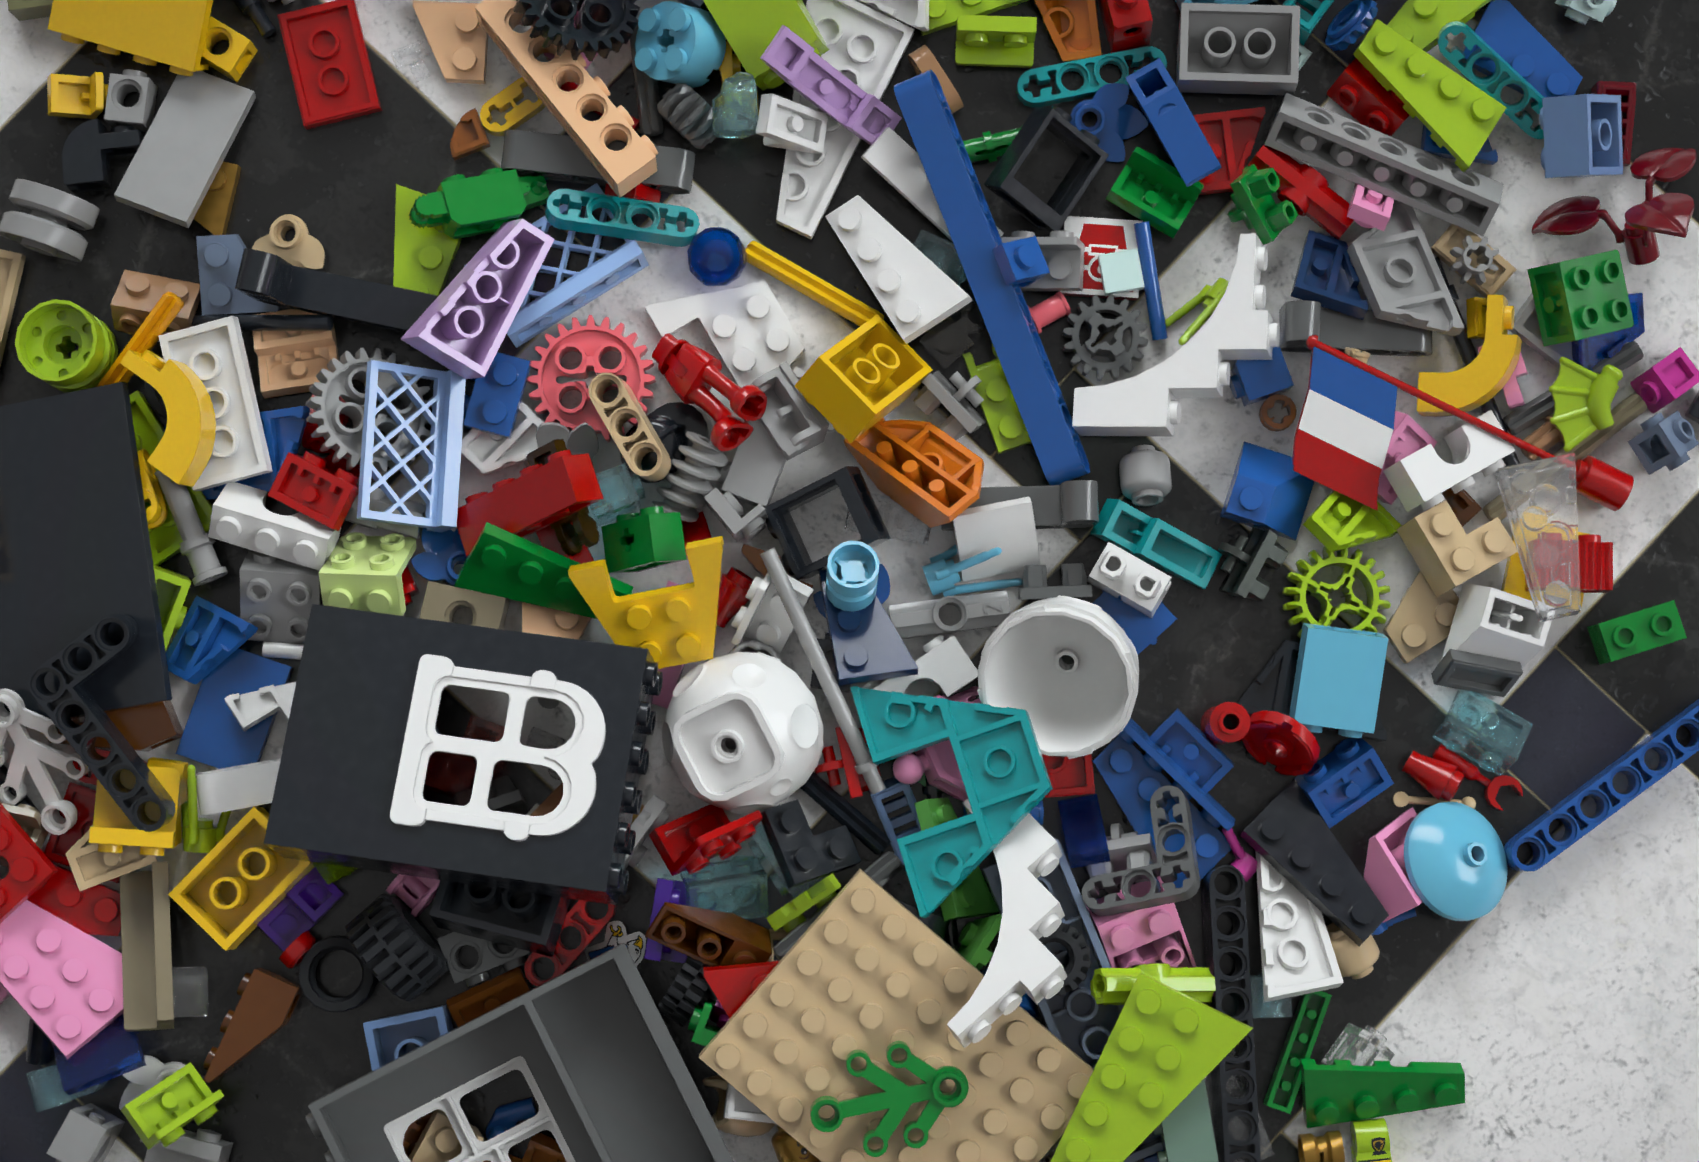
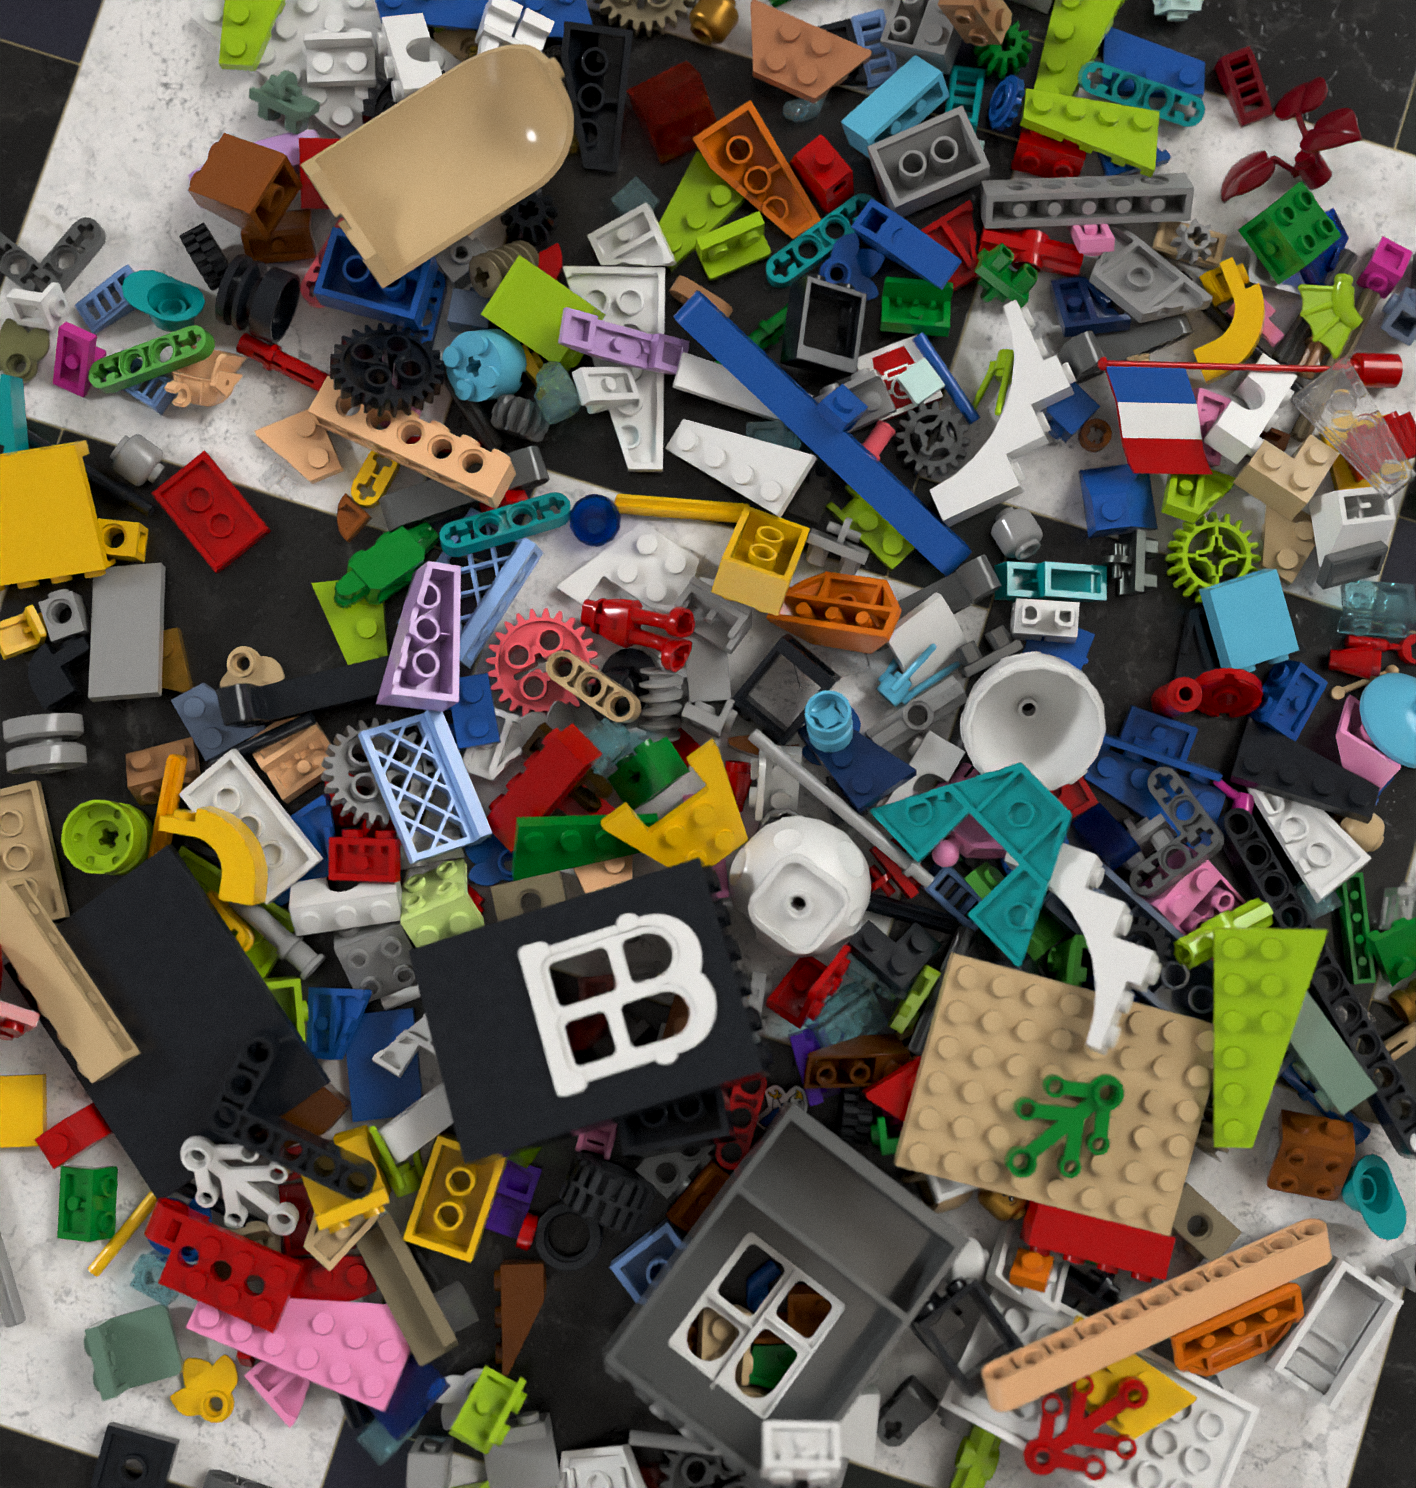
camera: 25 degrees left, 0 degrees up
medium blue brick [1539,94,1623,178] -> none

